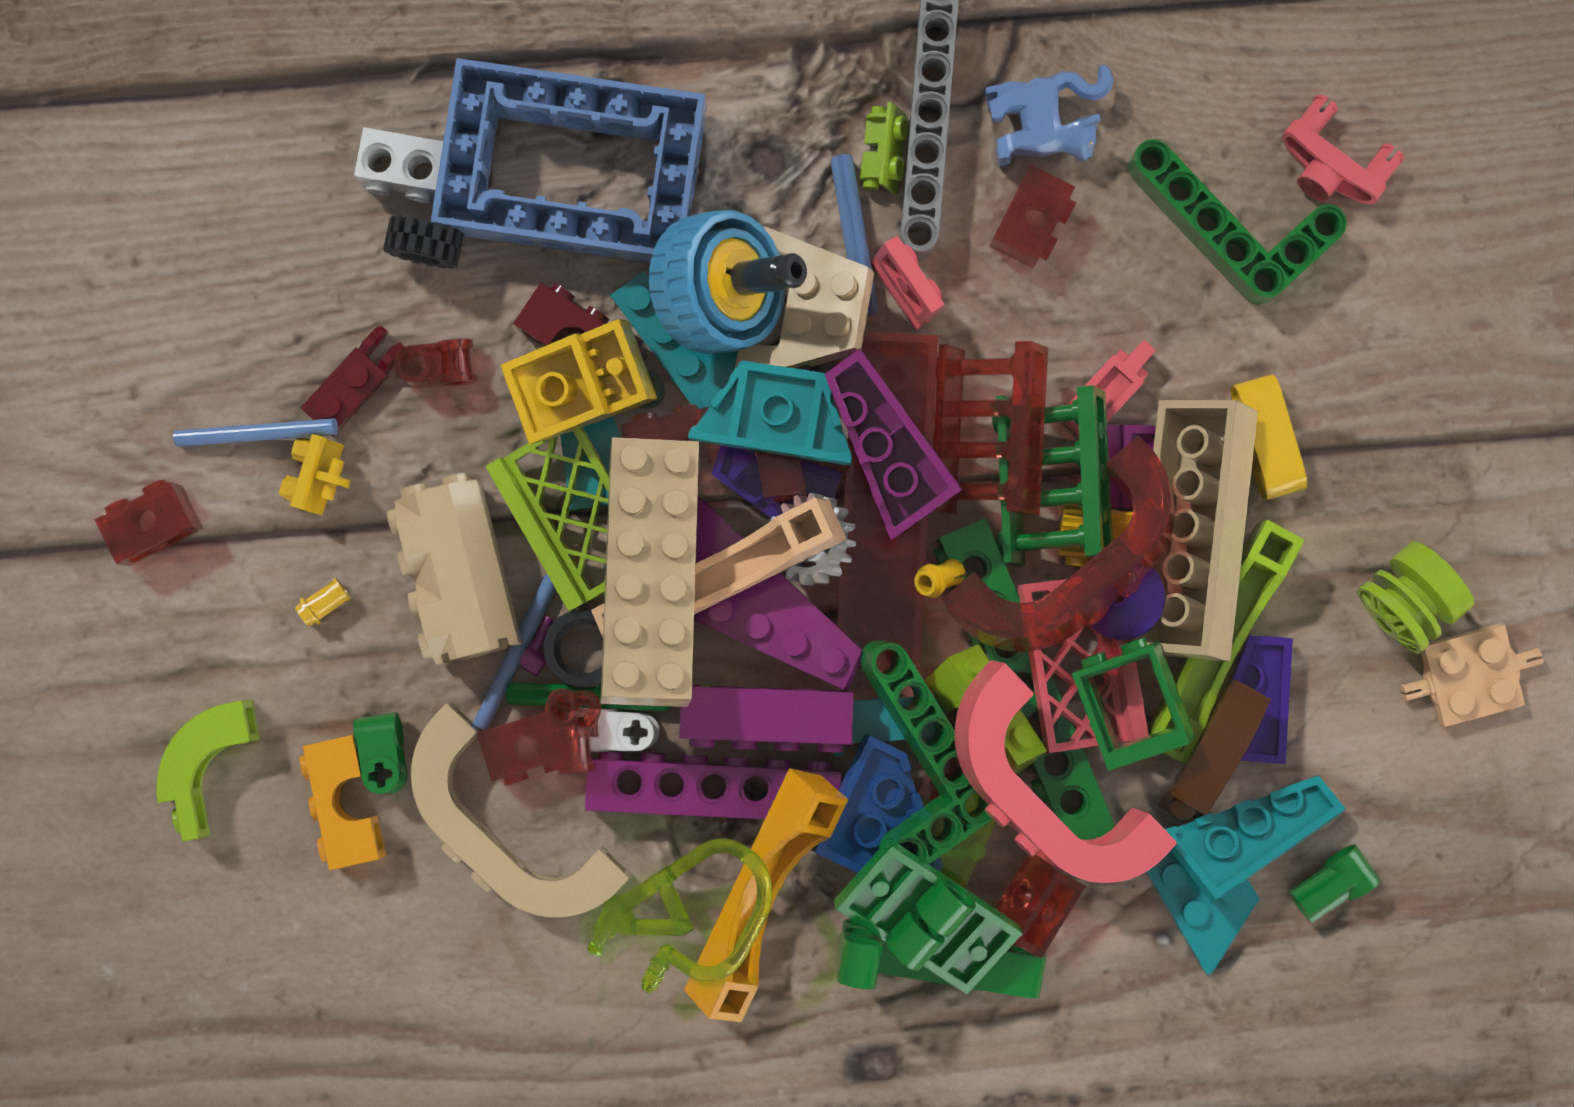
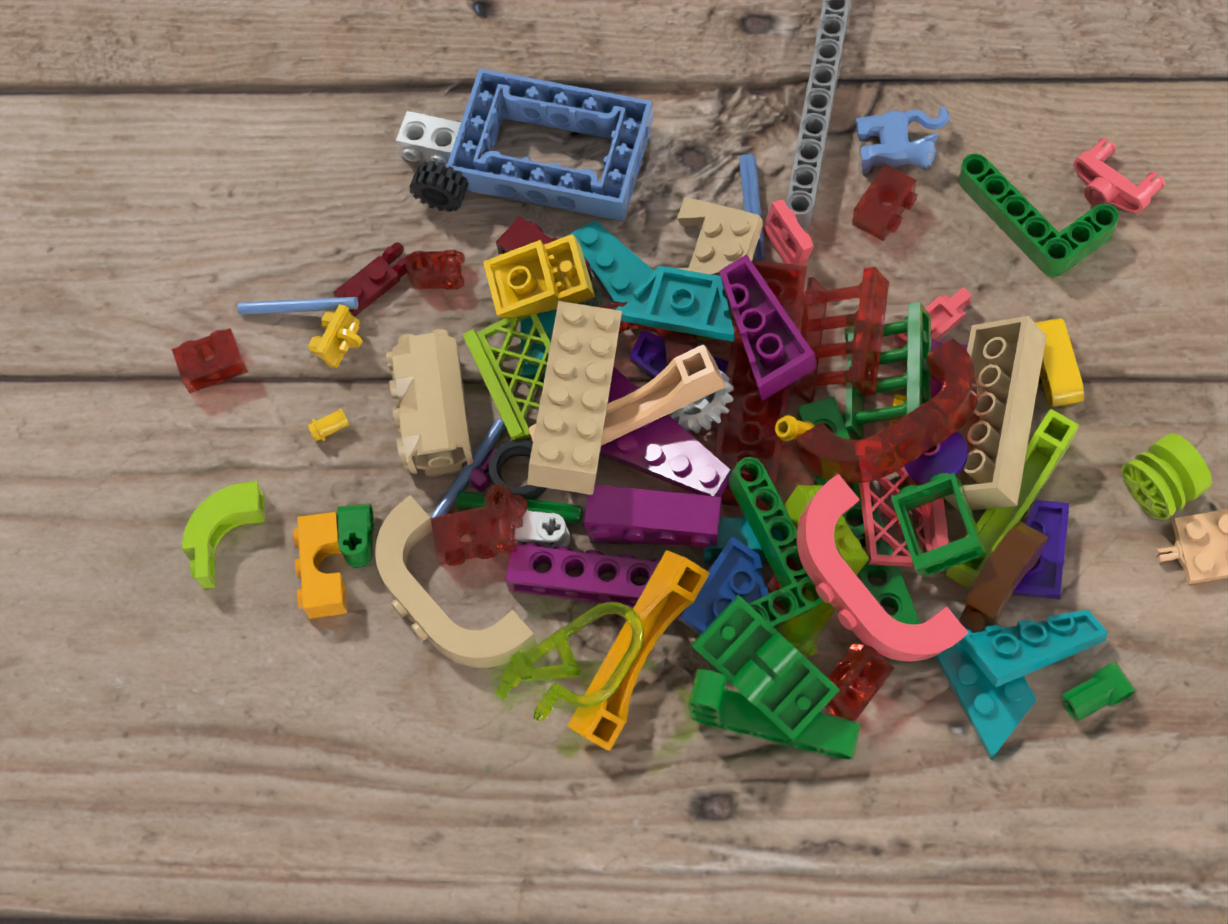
camera: 10 degrees right, 20 degrees down
dark azure wheel [649,210,807,354] -> none
lime hinge [860,102,909,194] -> none

